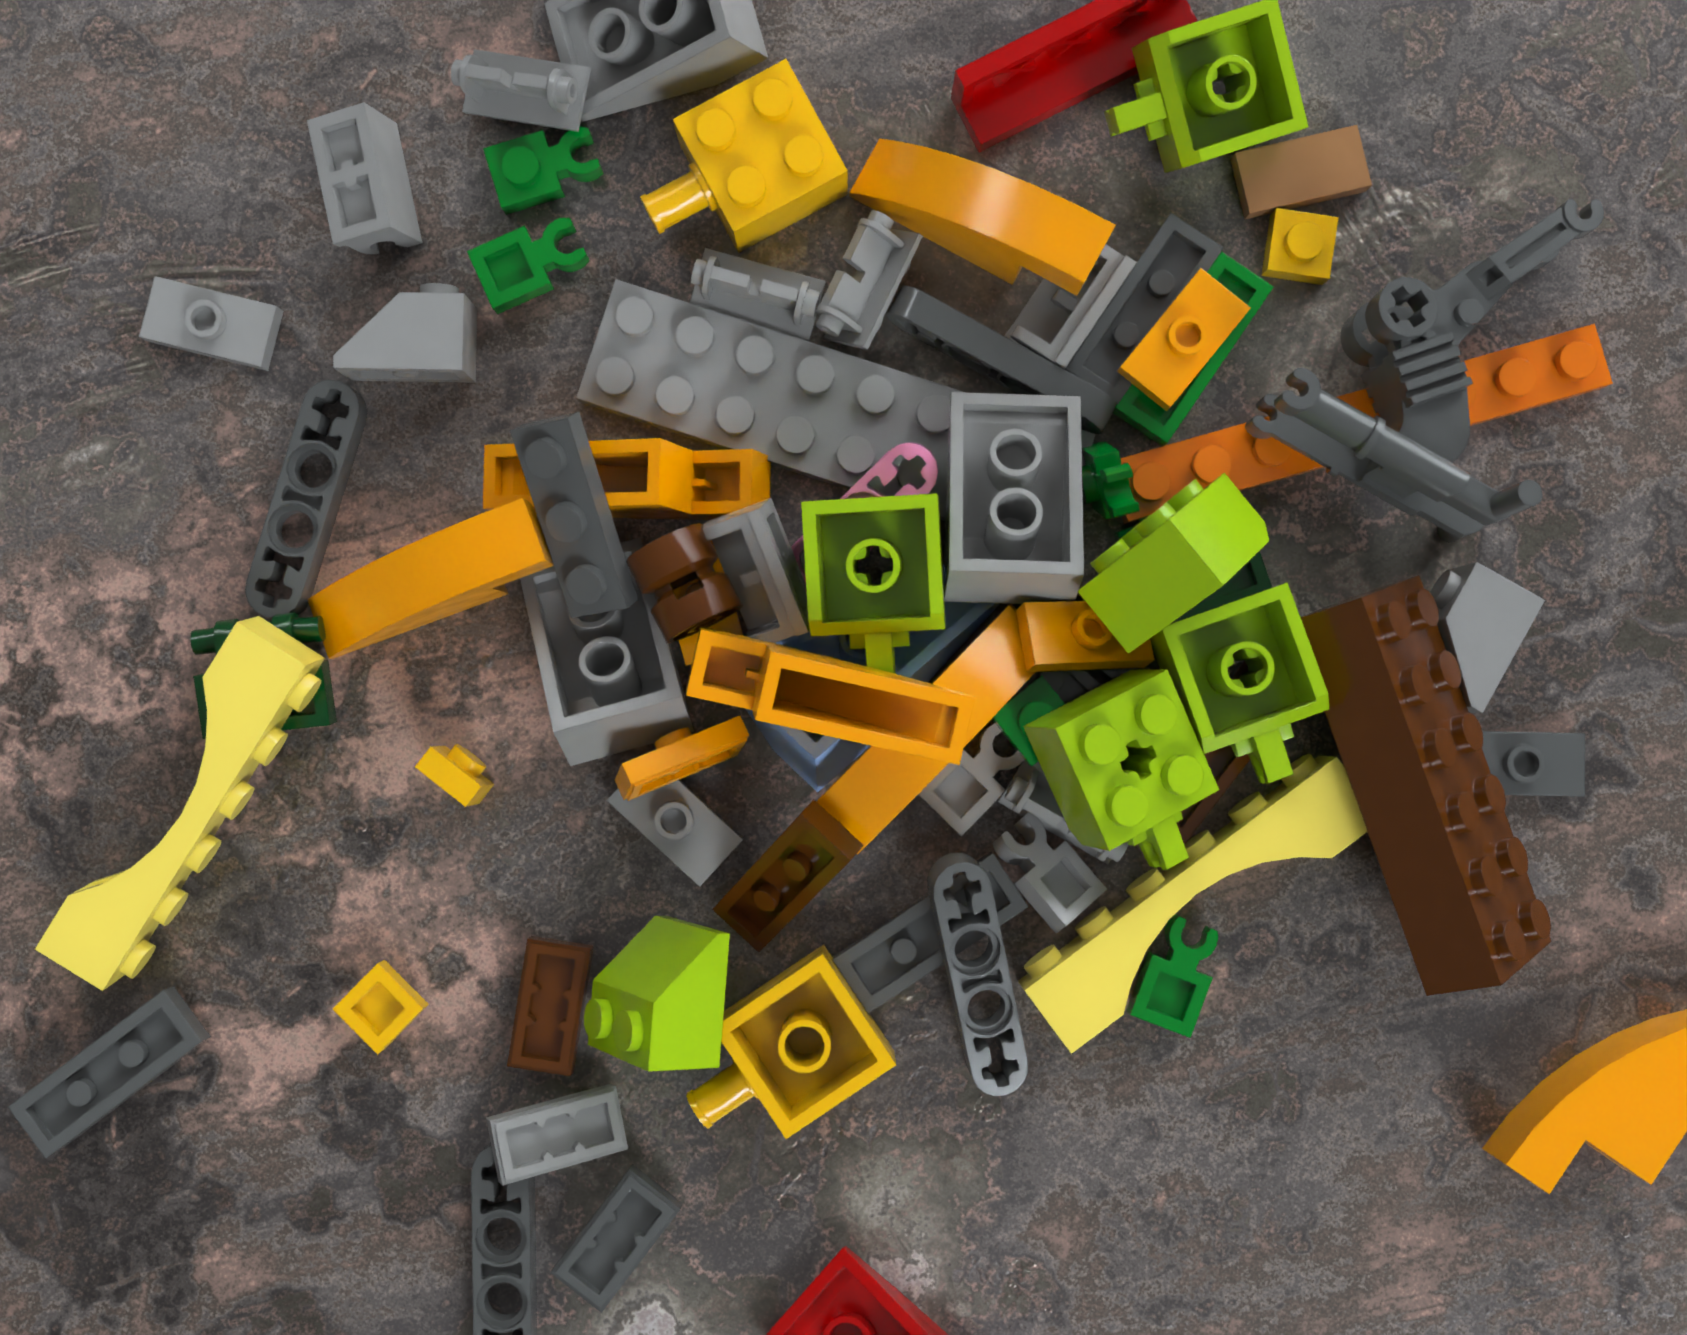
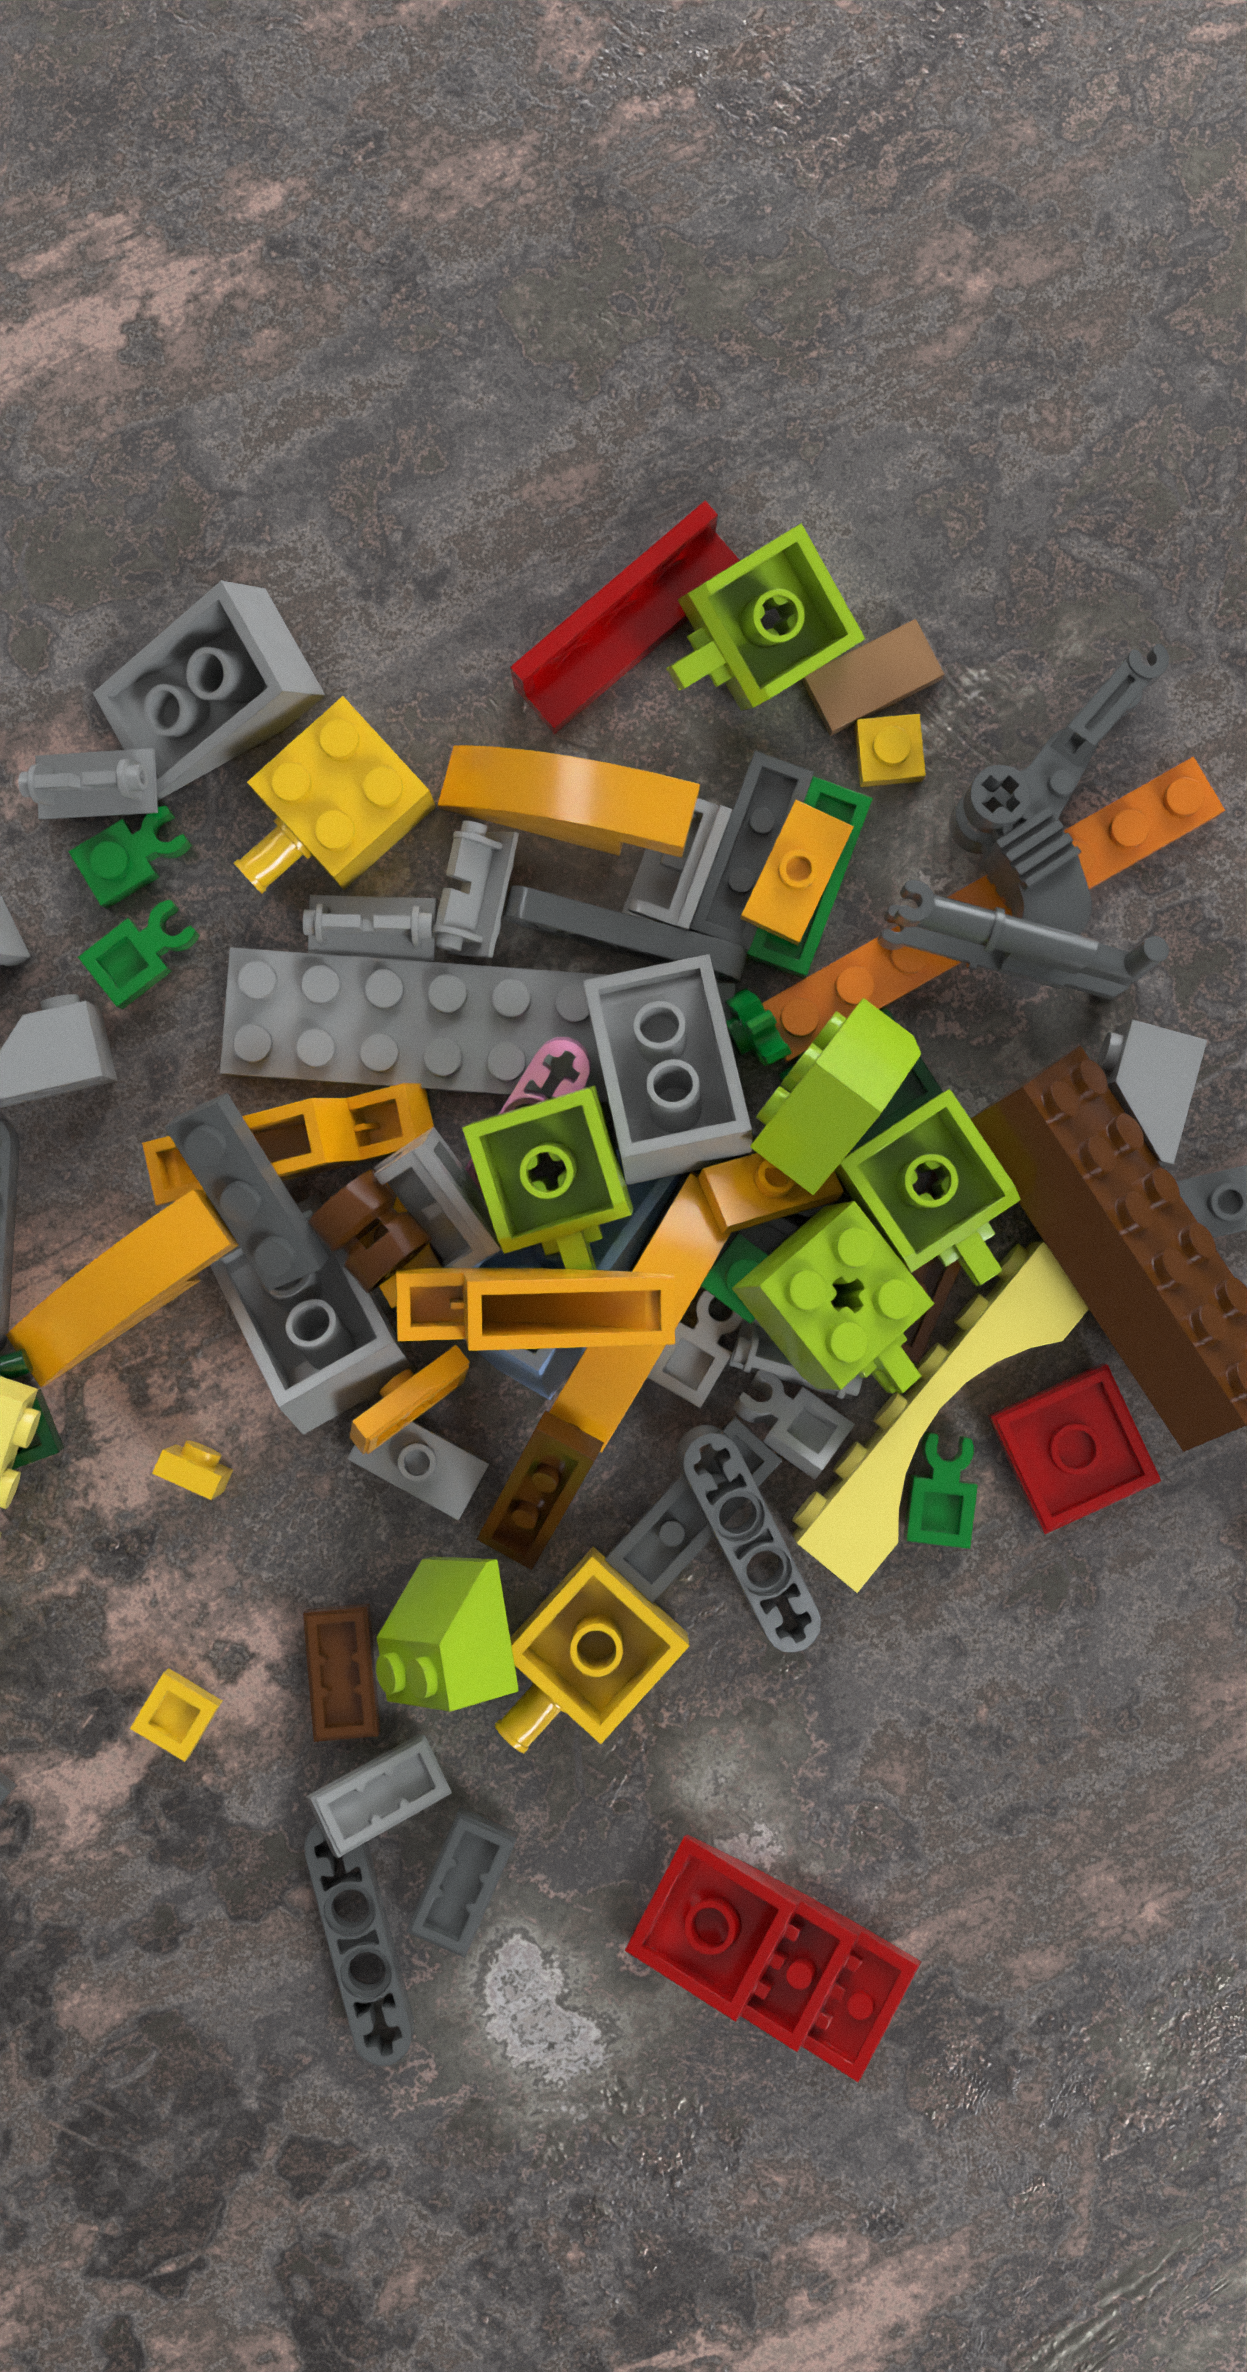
camera: 15 degrees left, 0 degrees up
none -> red plate [988,1363,1161,1534]

